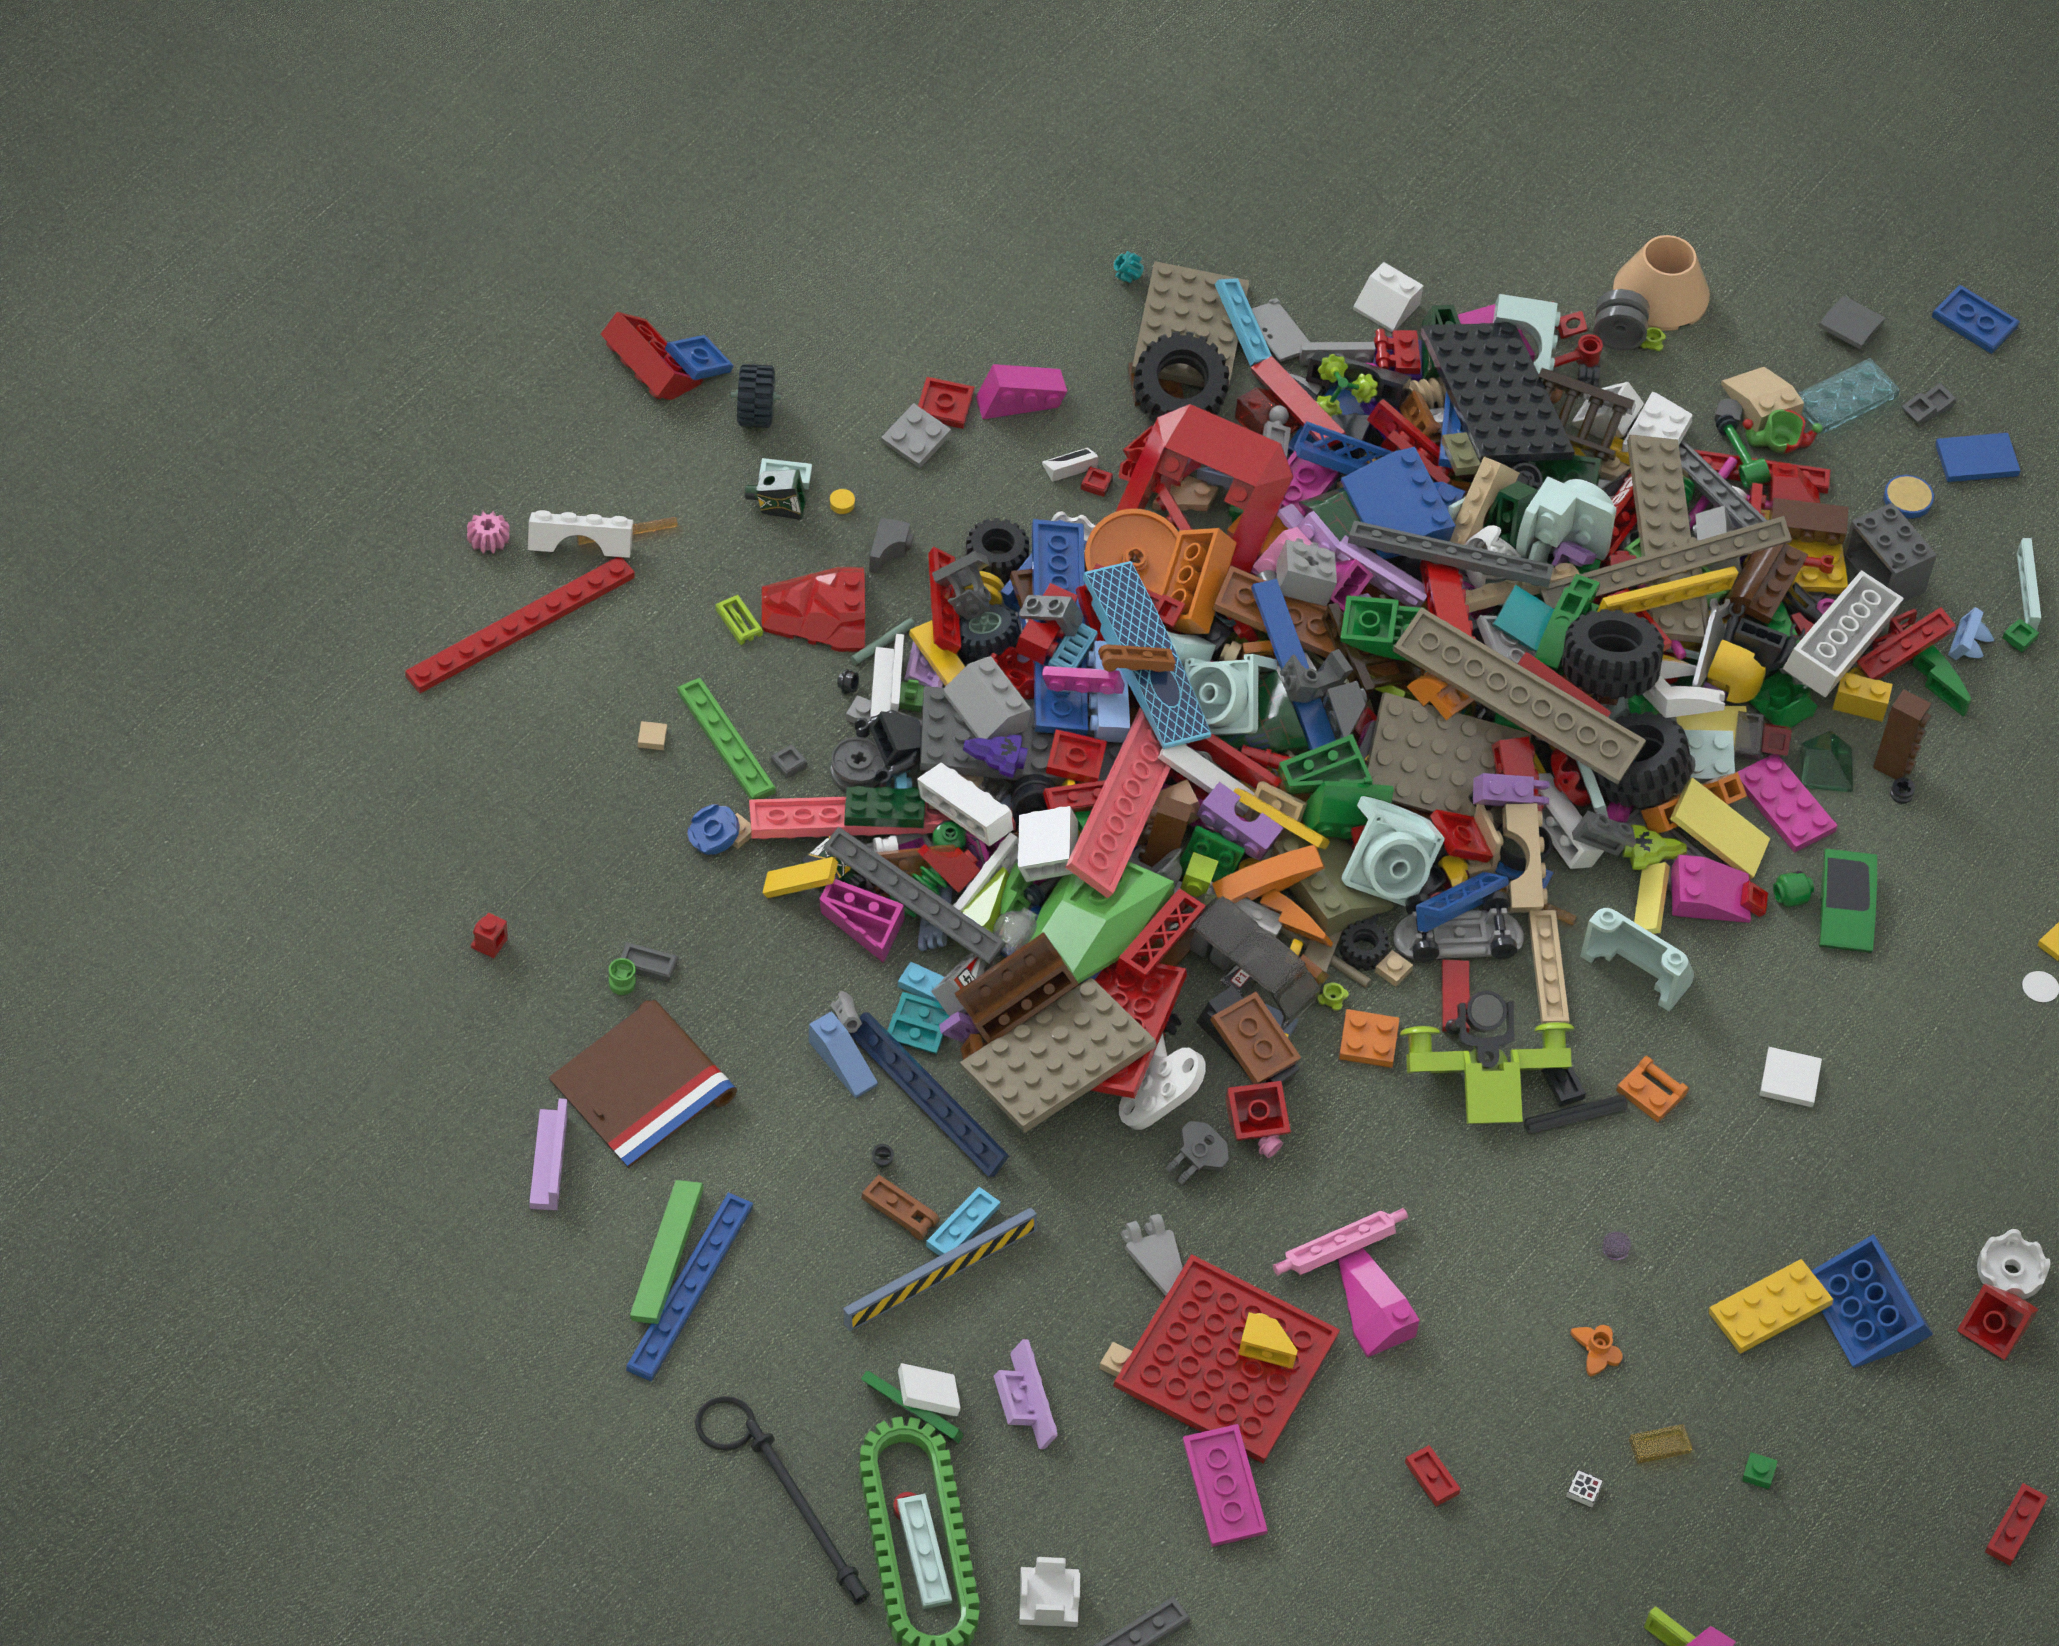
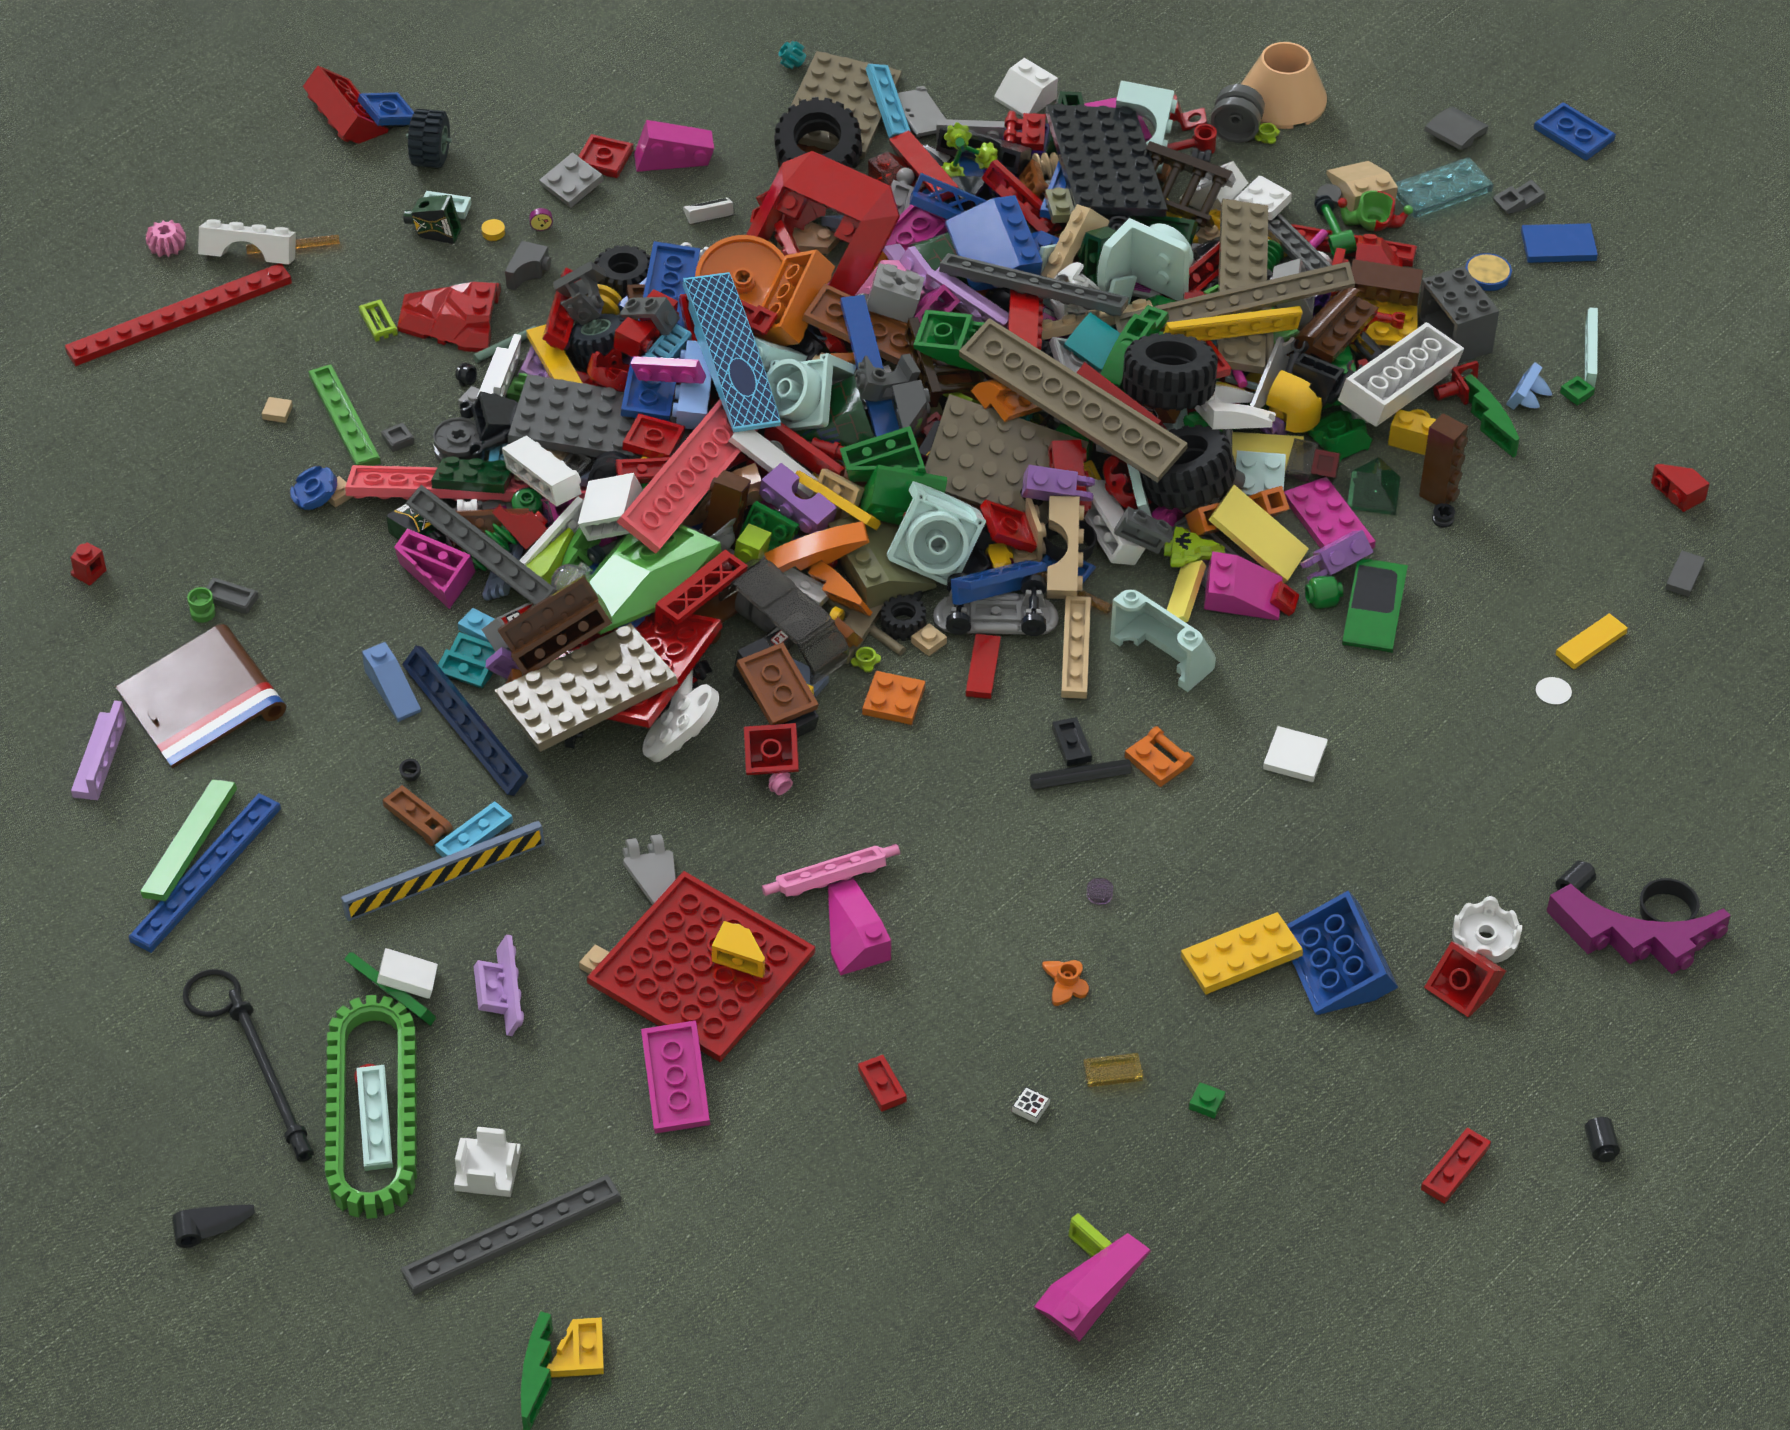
camera: 10 degrees right, 5 degrees down
yellow tile [763,857,838,898] -> none
light grey bar [830,991,862,1033] -> none
light grey slope [942,656,1031,740] -> none
dark purple rock [963,735,1028,778] -> none
red tile [1081,466,1113,497] -> none
dark orange plate [1098,644,1176,672] -> none
dark grey hinge [1165,1121,1229,1185] -> none
lime piece [1400,990,1574,1124] -> none
light aqua brick [1535,485,1577,548] -> none
medium lavender bracket [1552,541,1597,567] -> none
red plate [1857,607,1956,680] -> none
none -> tile [529,208,553,231]
none -> medium lavender hinge [1300,530,1373,581]

